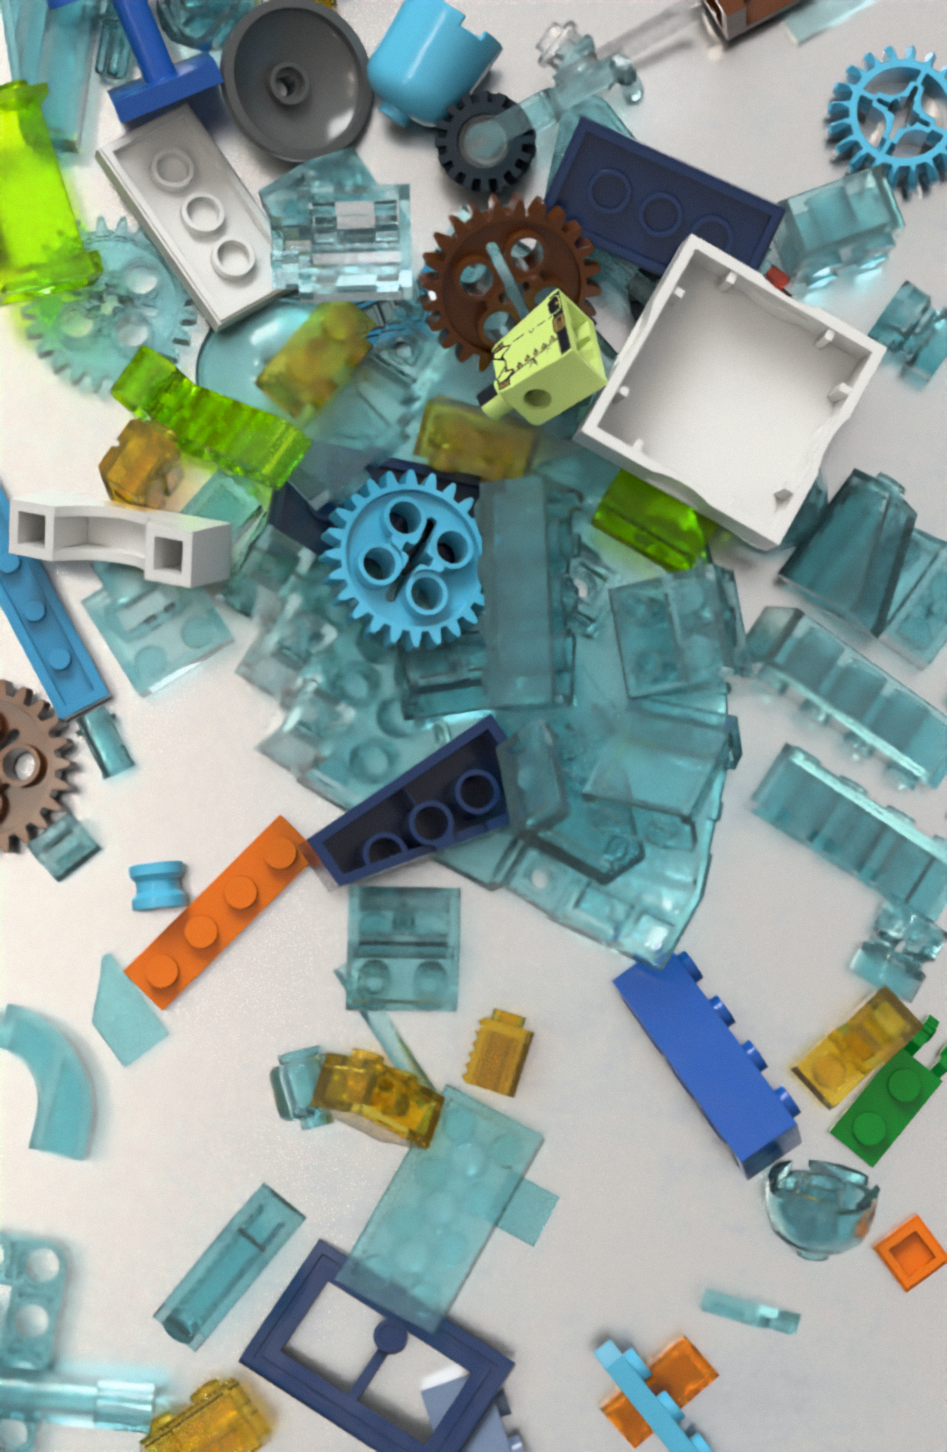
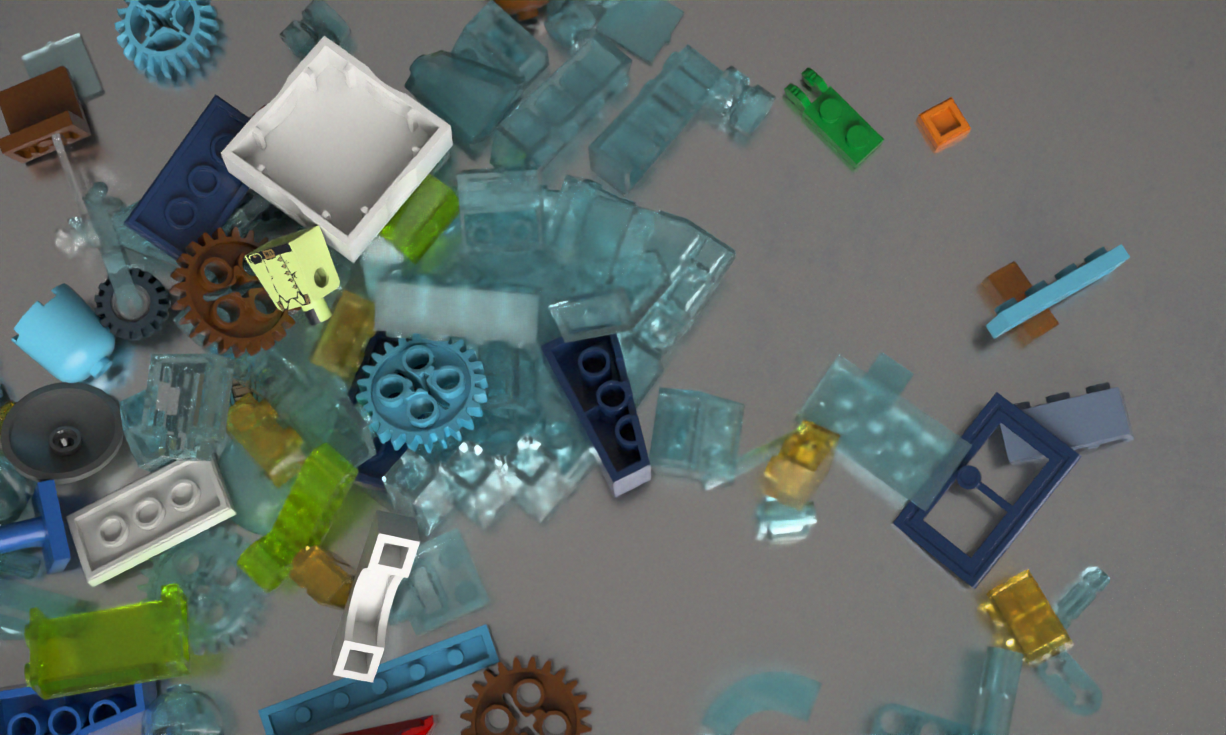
camera: 75 degrees left, 5 degrees down
clear light blue tile [26,811,102,883] -> none
clear light blue pin [76,706,136,780] -> none
clear light blue tile [91,952,171,1068] -> none
orange plate [123,814,309,1011] -> none
medium azure wheel [128,861,187,911] -> none
clear light blue slope [152,1183,306,1353] -> none
clear light blue brick [179,467,264,548] -> none
clear yellow brick [461,1008,534,1098] -> none
blue wedge [612,942,802,1181] -> none
clear light blue tile [697,1285,801,1335] -> none
clear light blue cylinder [765,1160,880,1261] -> none
clear light blue brick [773,164,906,289] -> none
clear yellow brick [791,985,924,1110] -> none

